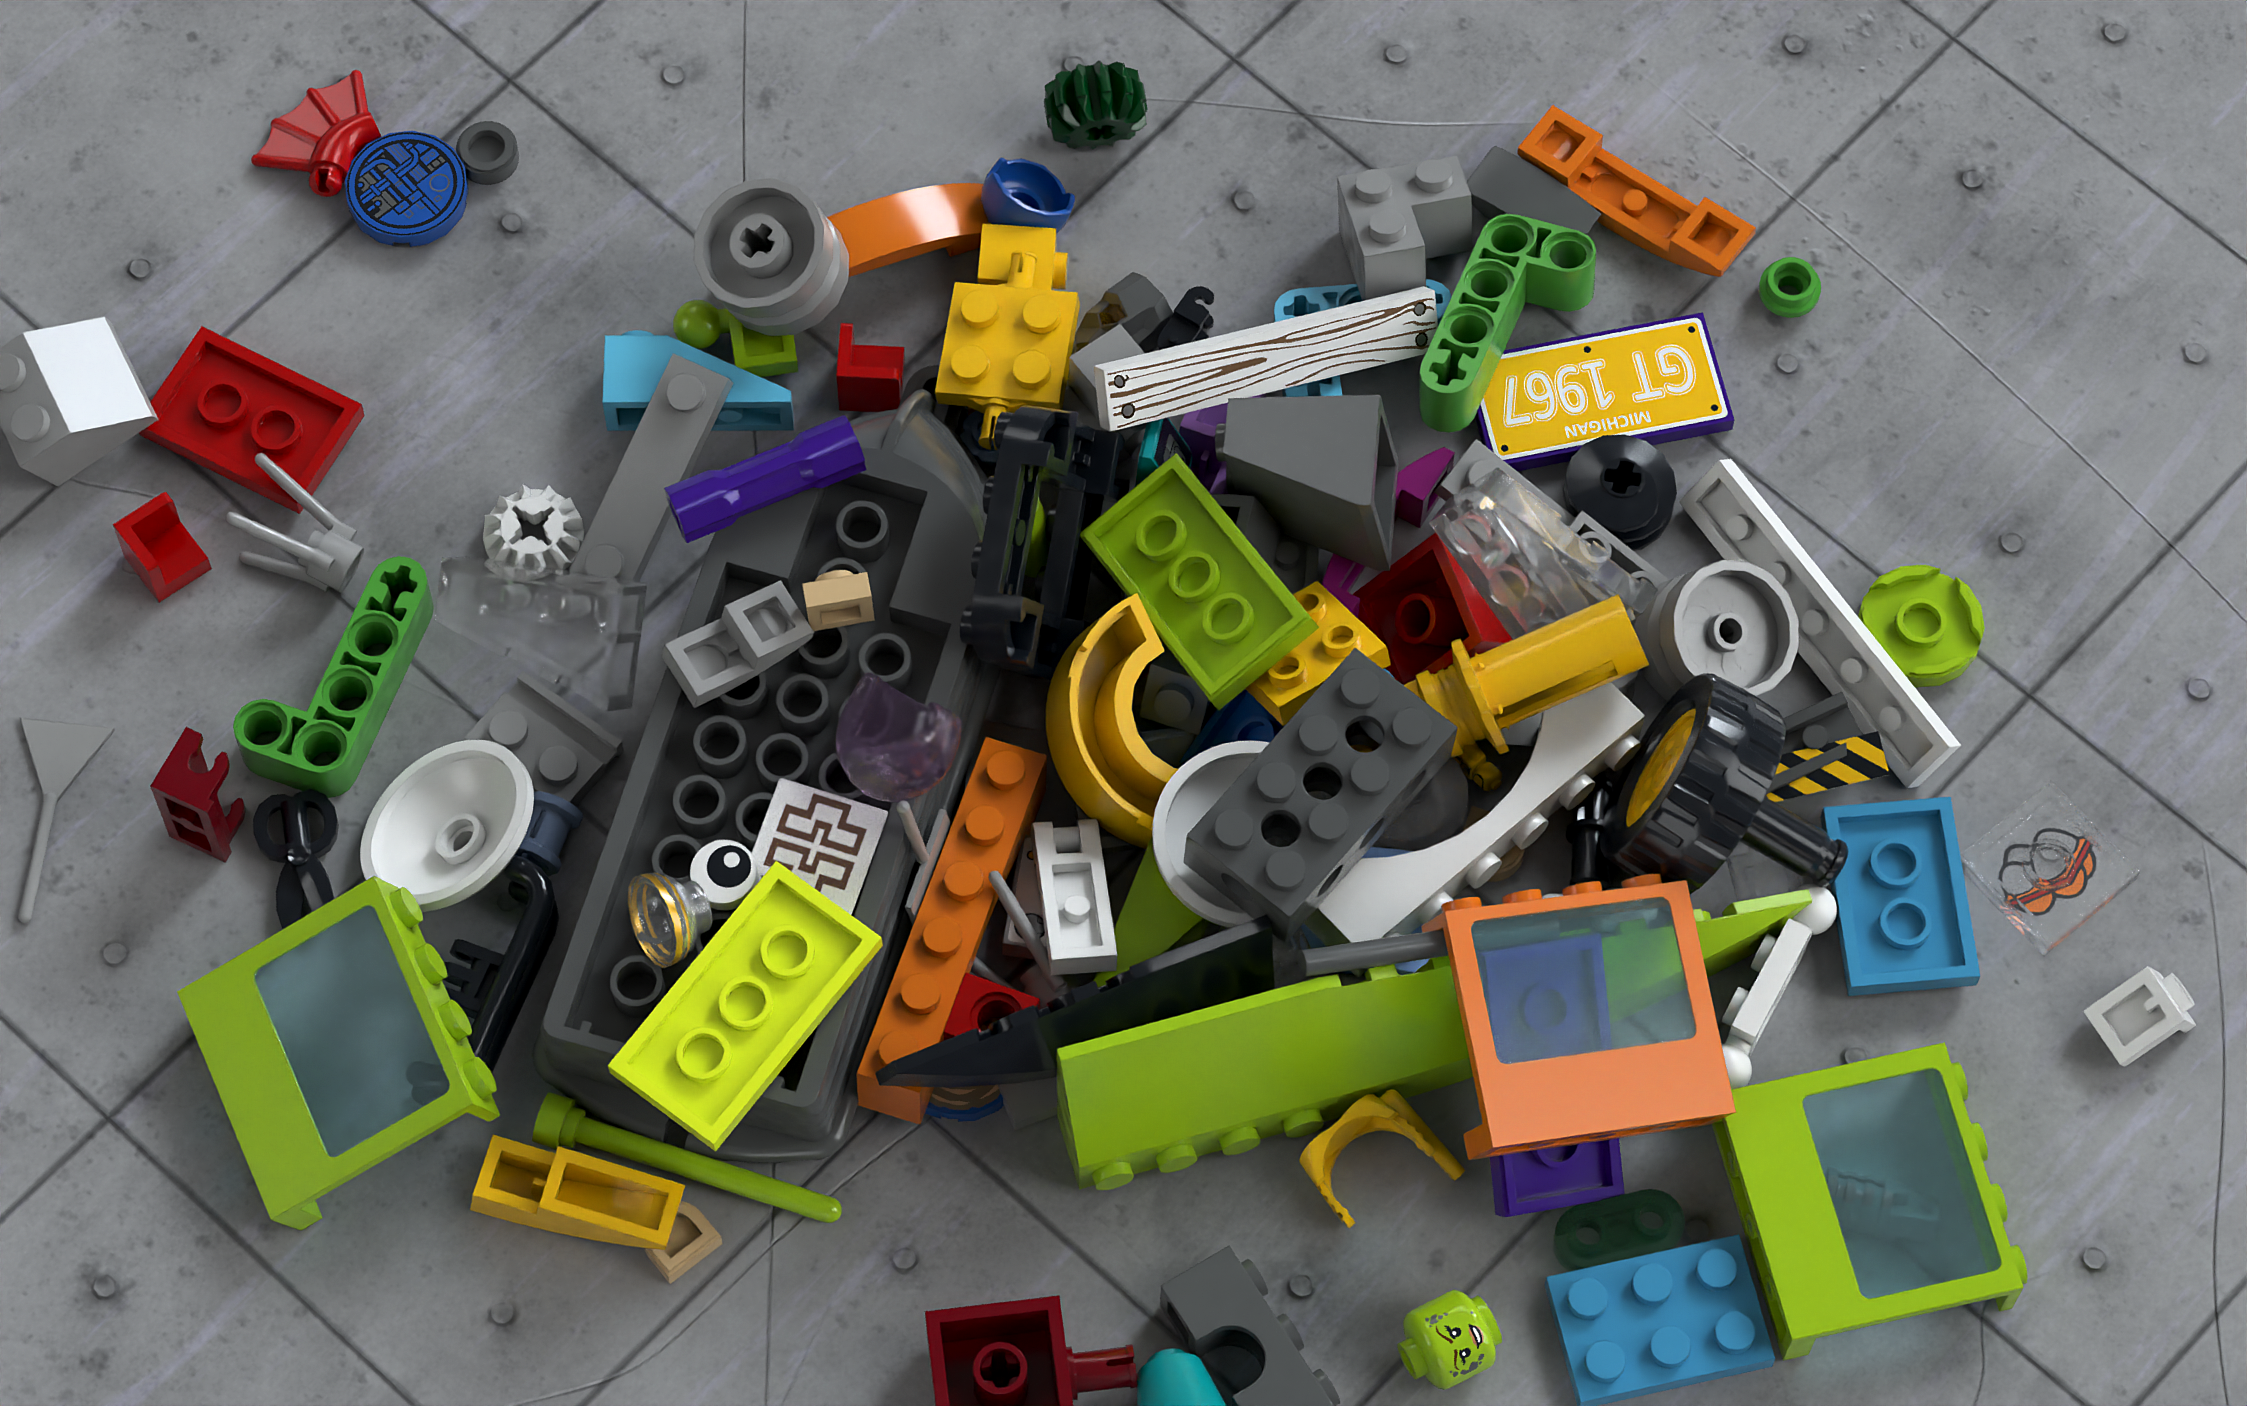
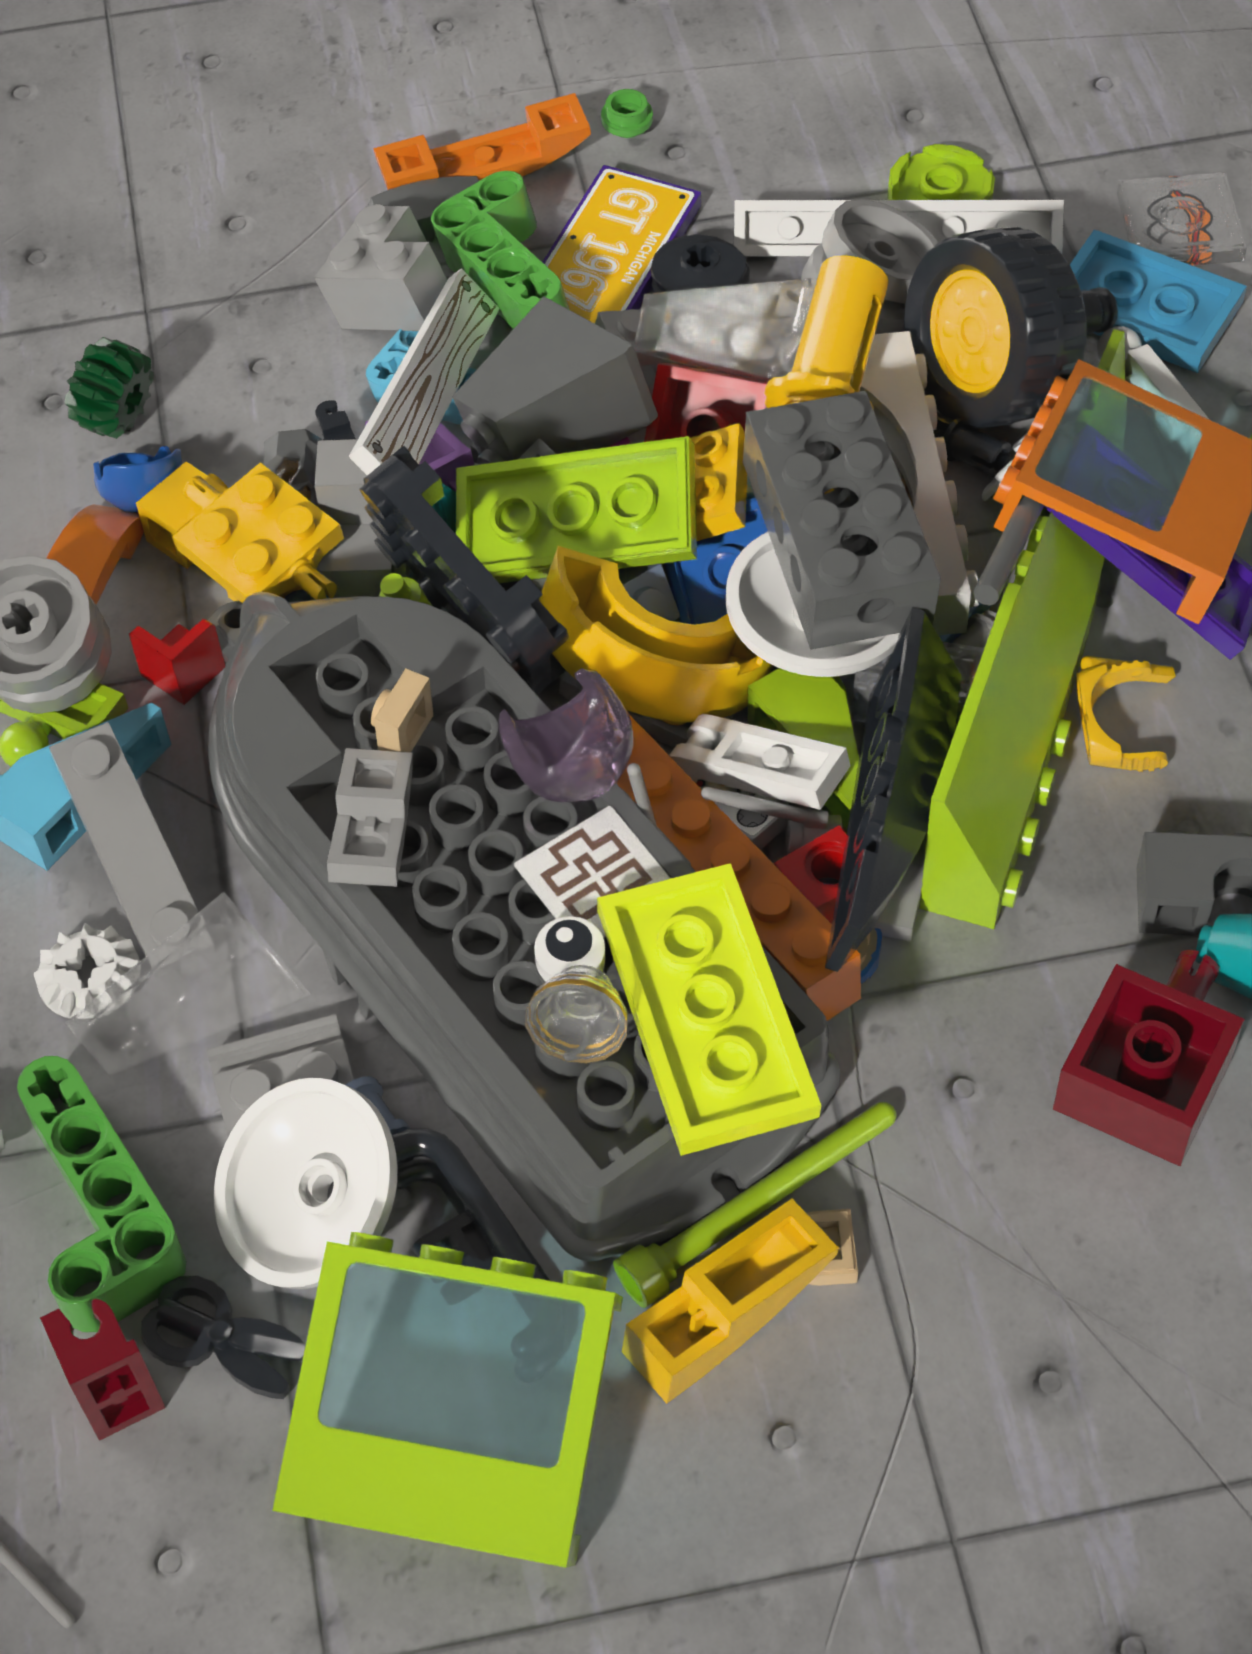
camera: 50 degrees left, 10 degrees down
dark purple axle [664,415,867,543] -> none

